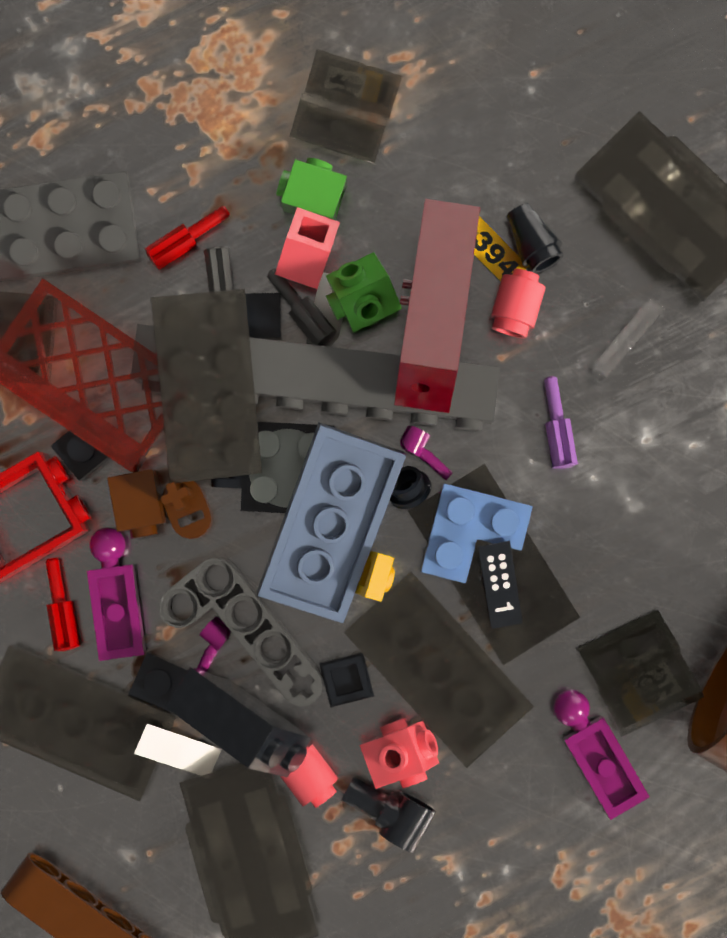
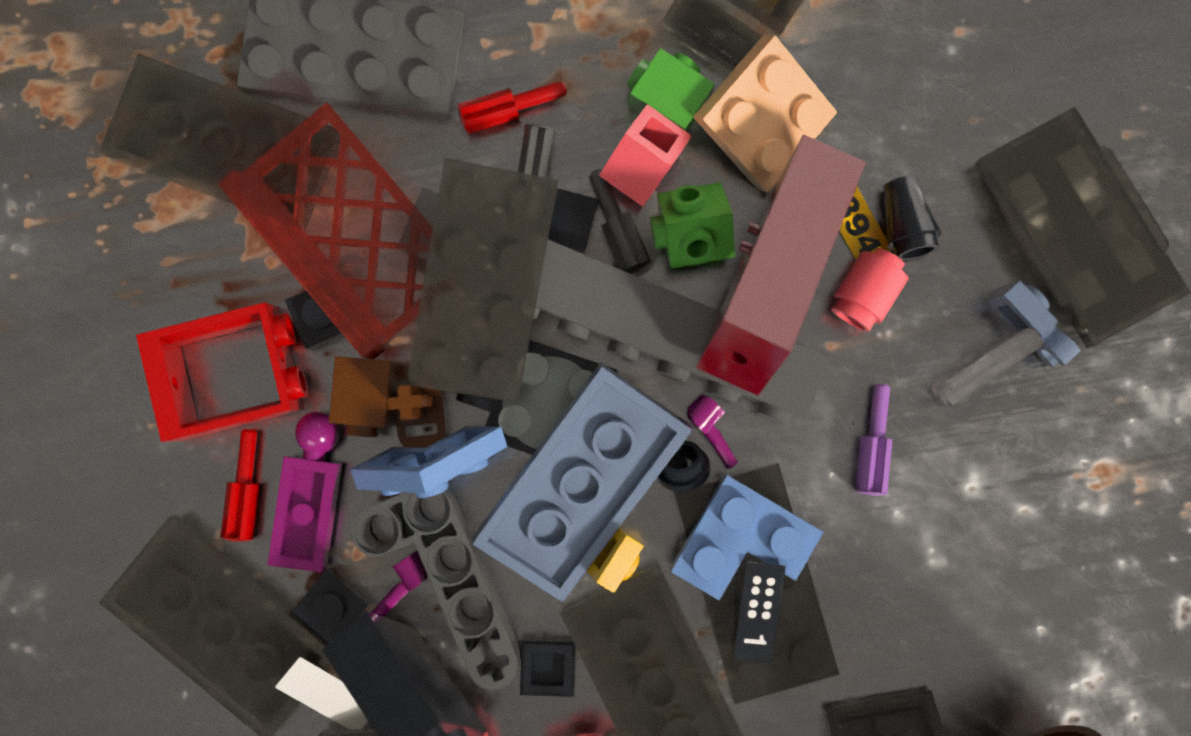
camera: 20 degrees right, 0 degrees up
none -> medium blue plate [350,427,507,498]
none -> light nougat plate [693,34,837,193]
none -> sand blue plate [986,280,1081,367]

